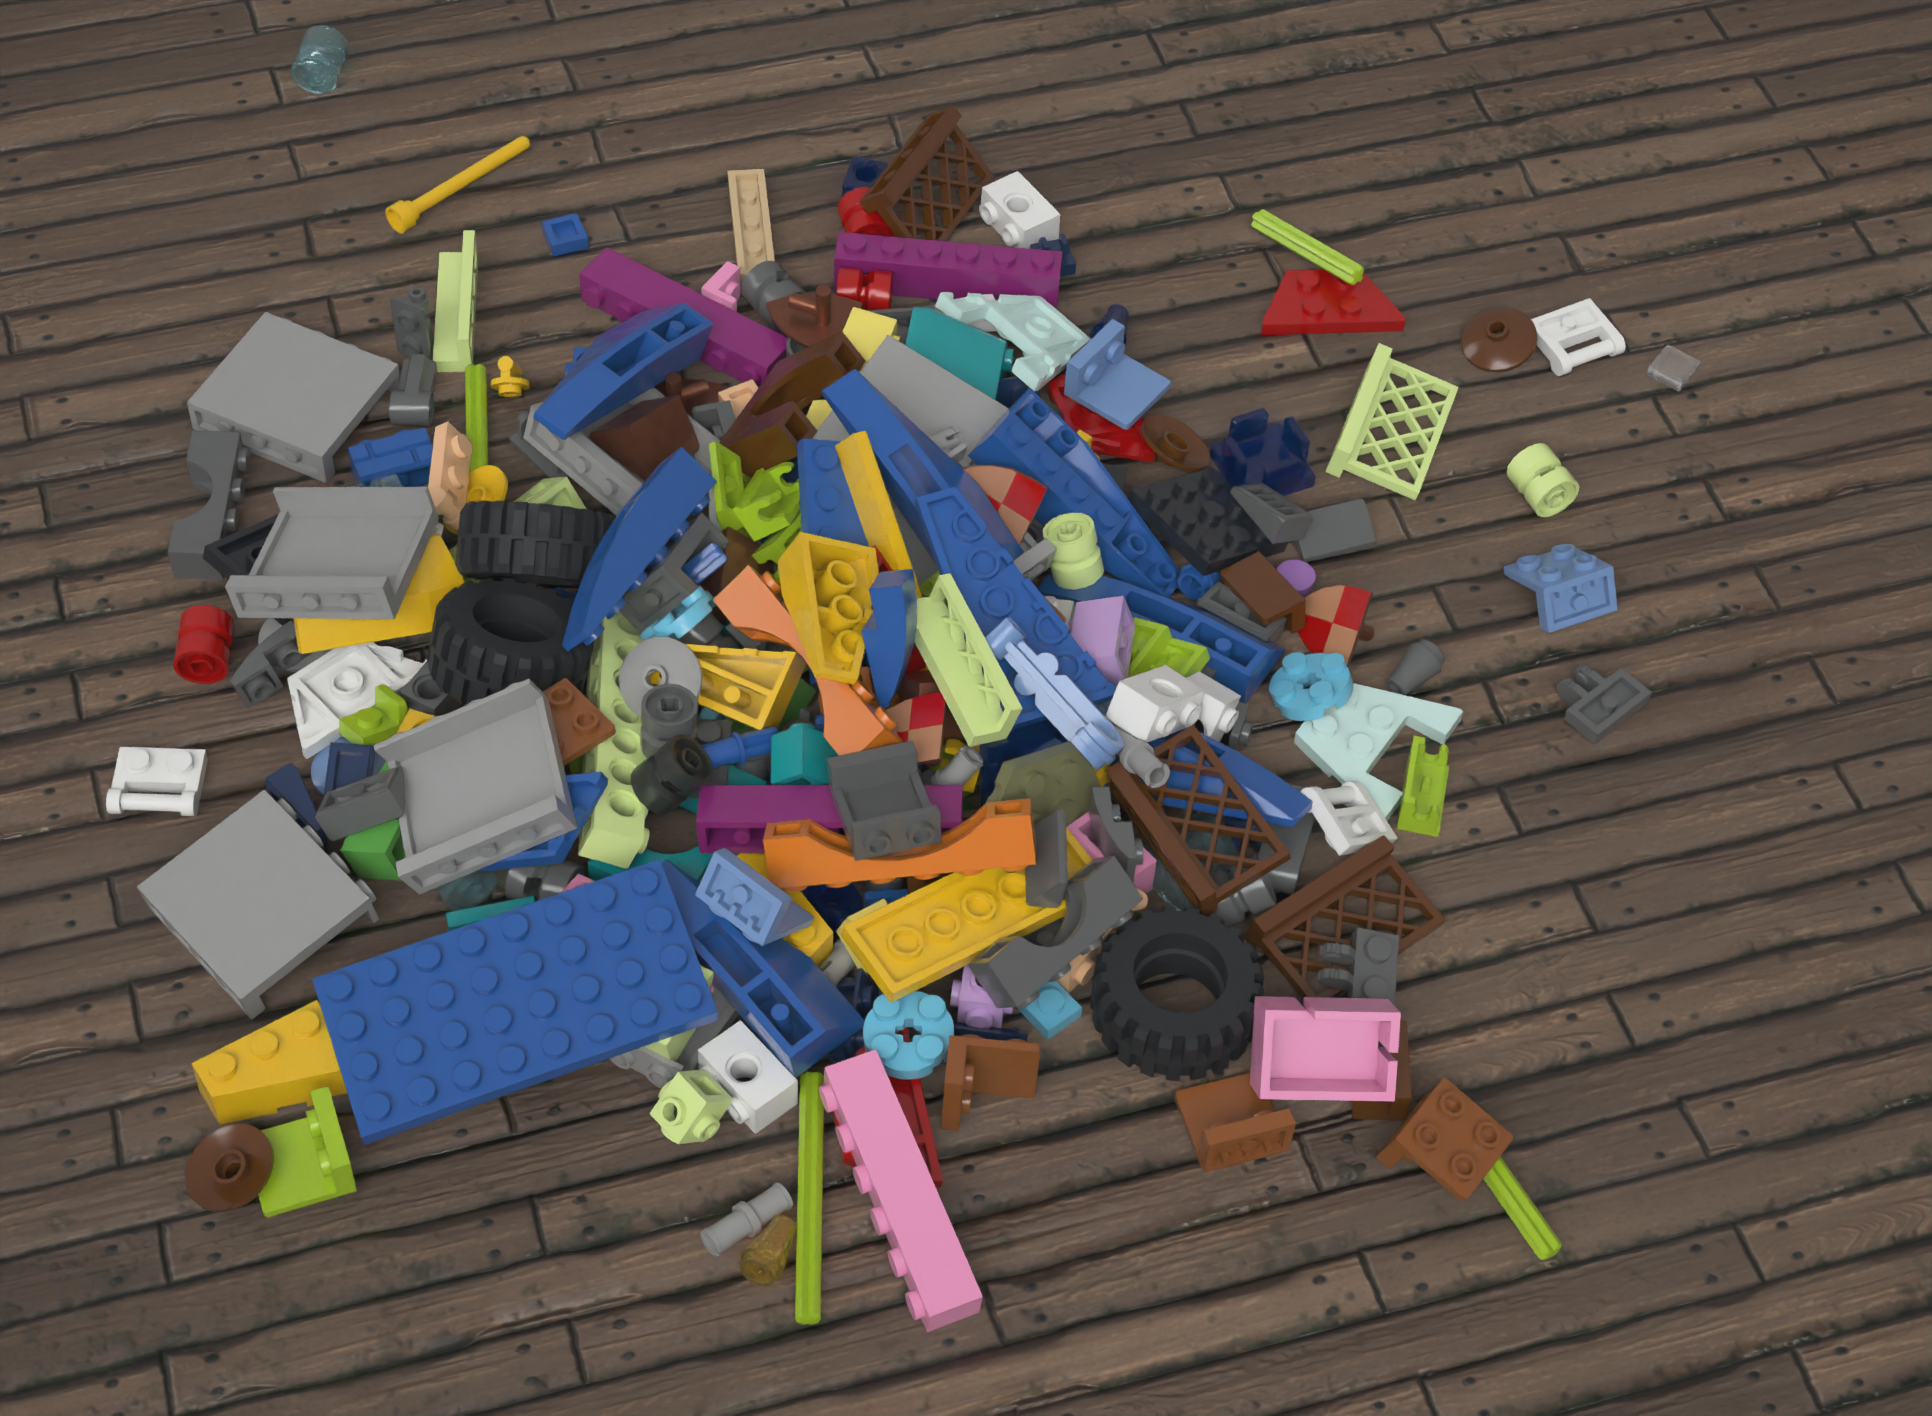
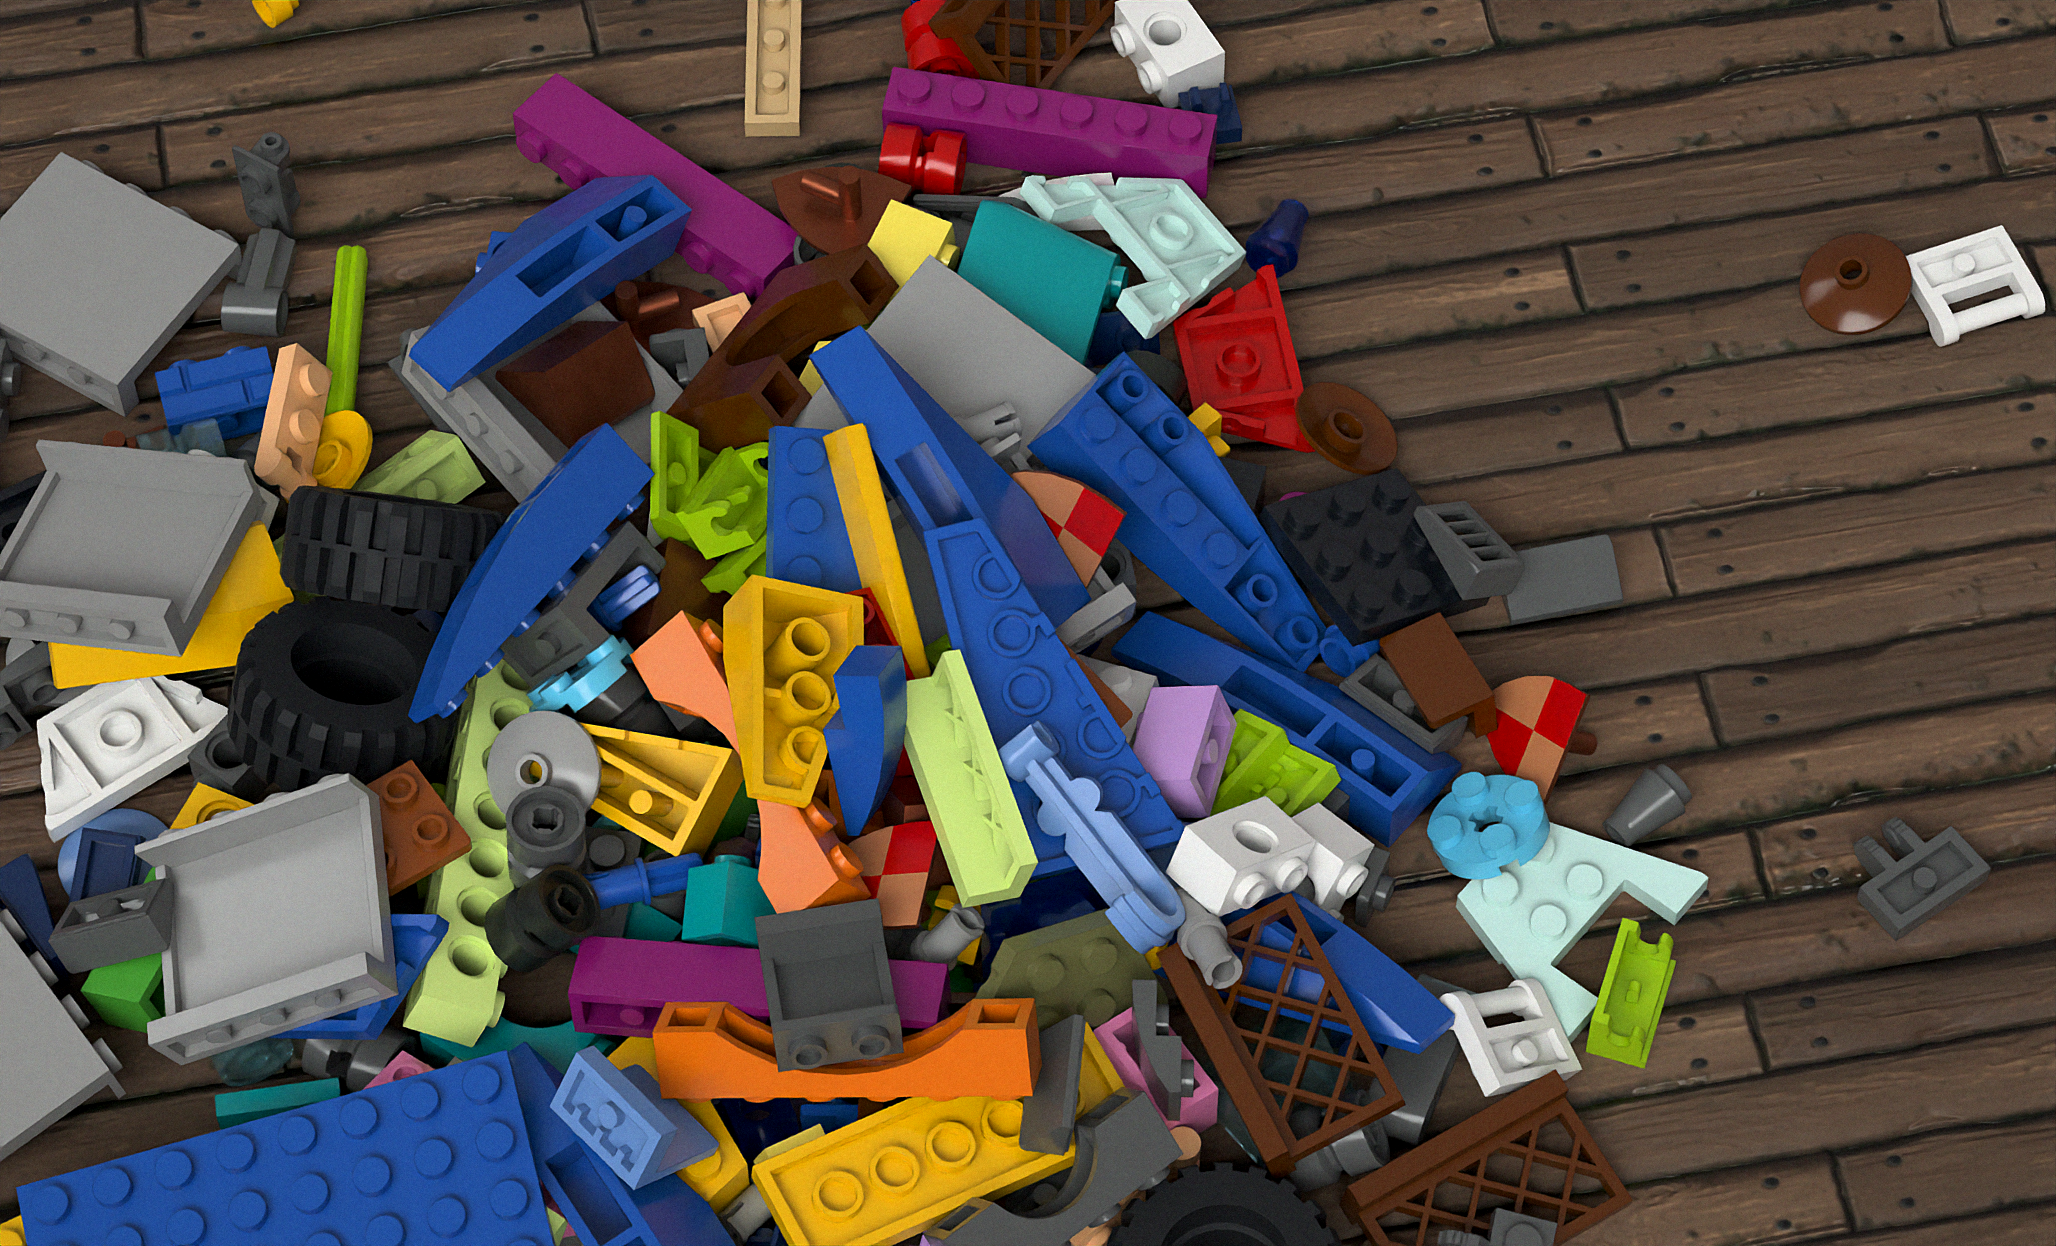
camera: 10 degrees right, 5 degrees up
lime bracket [339,684,408,746] -> none
yellowish green fence [433,230,478,372] -> none
yellow plate [491,356,530,397] -> none
blue tile [541,213,589,257] -> none
bright pink bracket [701,261,741,312] -> none
dark grey wheel [741,261,805,332] -> none
yellowish green wheel [1042,513,1104,590] -> none
medium blue bracket [1064,319,1171,430] -> none
clear blue panel [1209,408,1316,496] -> none
lime axle [1251,209,1364,285] -> none
red wing [1261,269,1406,335] -> none
medium lavender tile [1276,560,1316,598] -> none
yellowish green fence [1325,343,1459,500] -> none
medium blue bracket [1504,544,1618,633] -> none
yellowish green wheel [1506,443,1580,517] -> none

